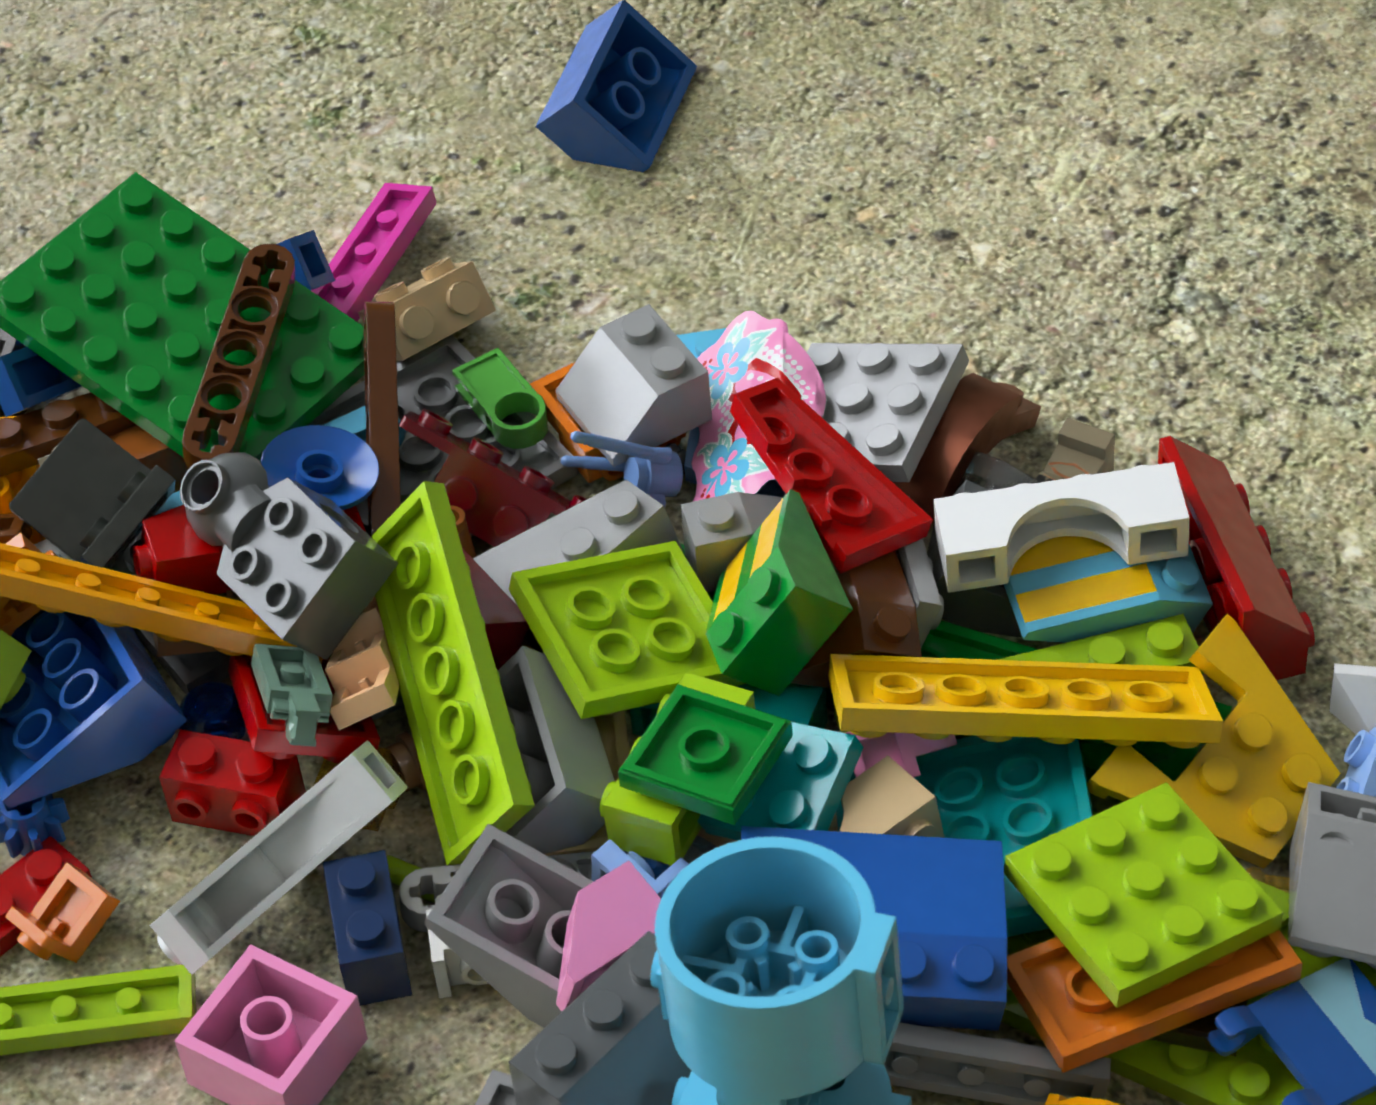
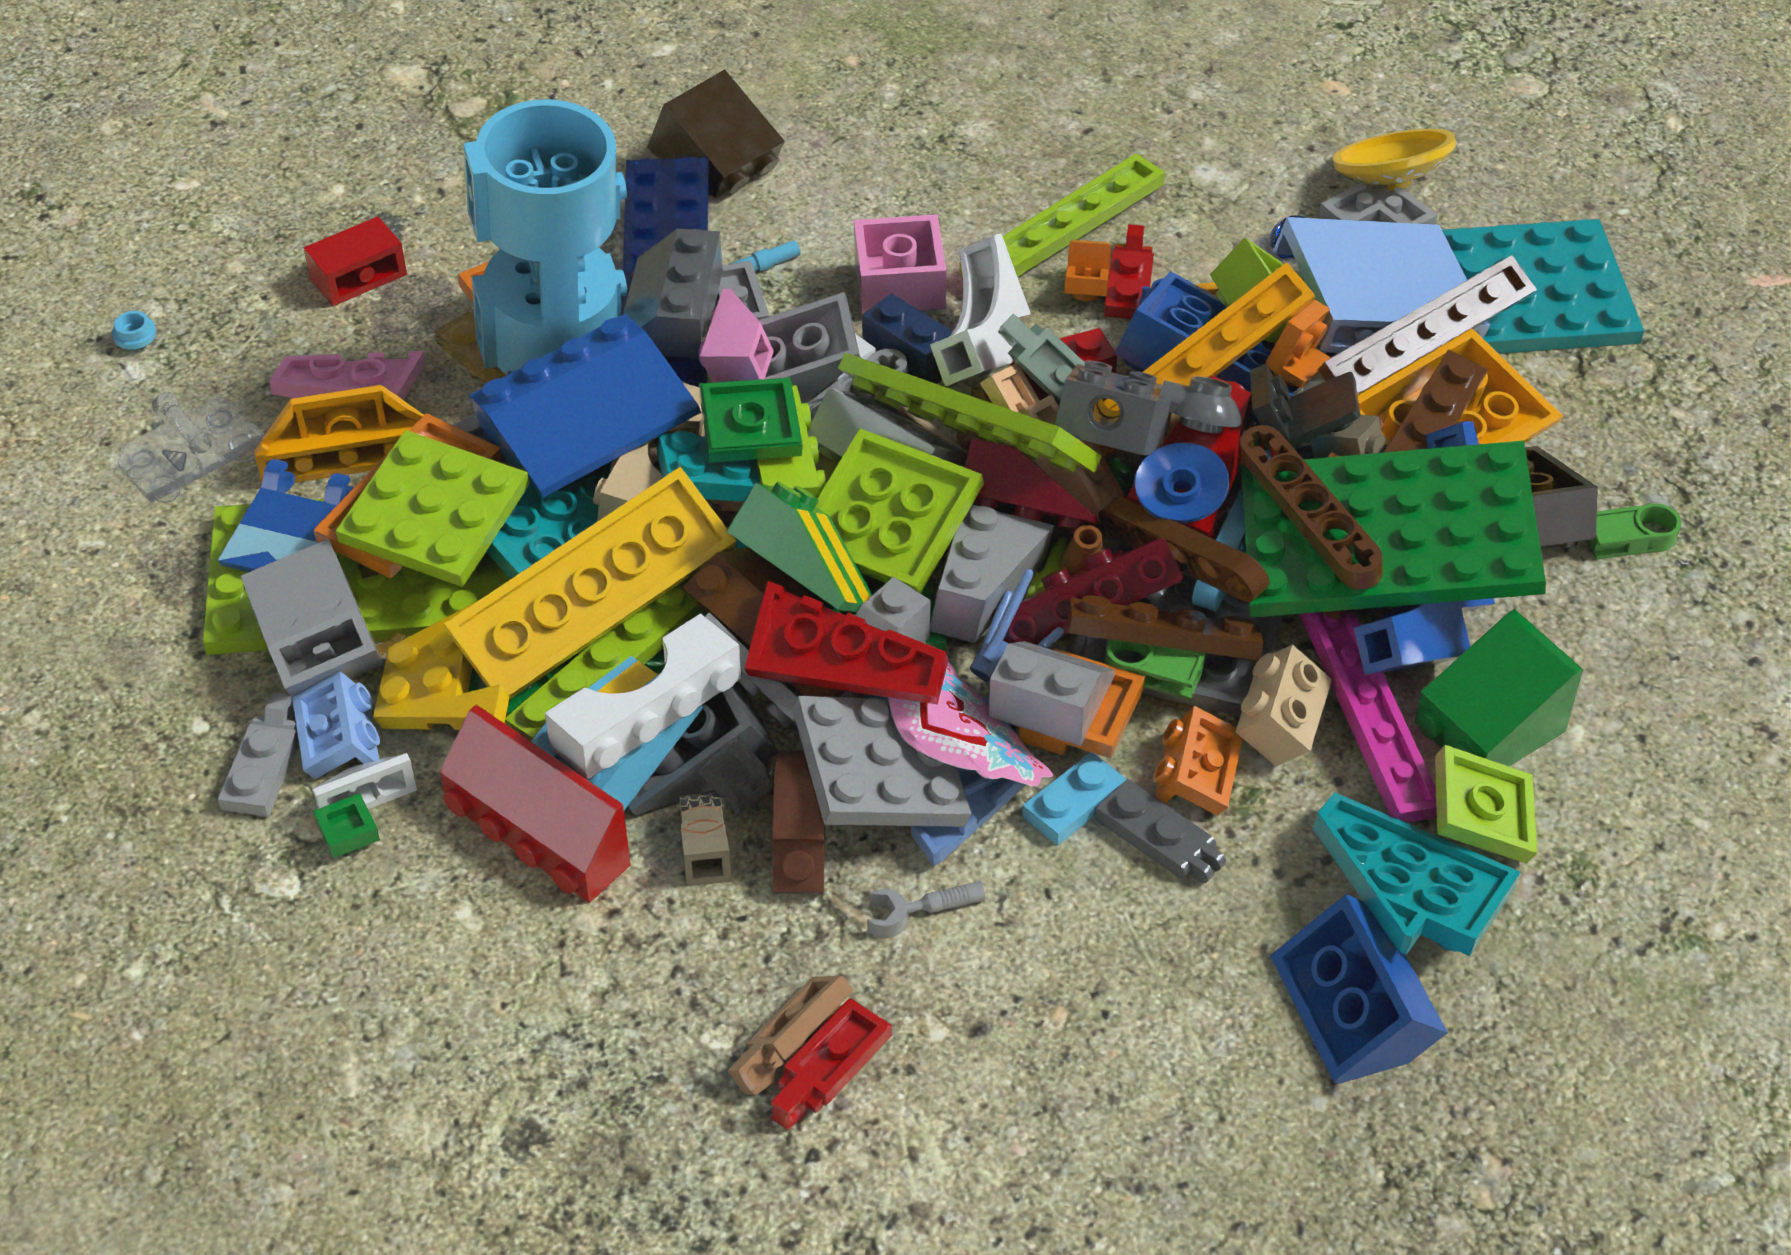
camera: 140 degrees right, 0 degrees up
none -> medium nougat hinge [727,976,853,1095]
none -> red hinge [771,998,892,1130]
none -> light grey piece [867,881,985,938]
none -> reddish brown plate [1067,595,1263,661]
none -> dark grey hinge [1095,779,1226,883]
none -> orange bracket [1153,706,1243,816]
none -> teal wing [1312,792,1521,956]
none -> green slope [1414,609,1583,766]
none -> lime plate [1435,745,1537,864]

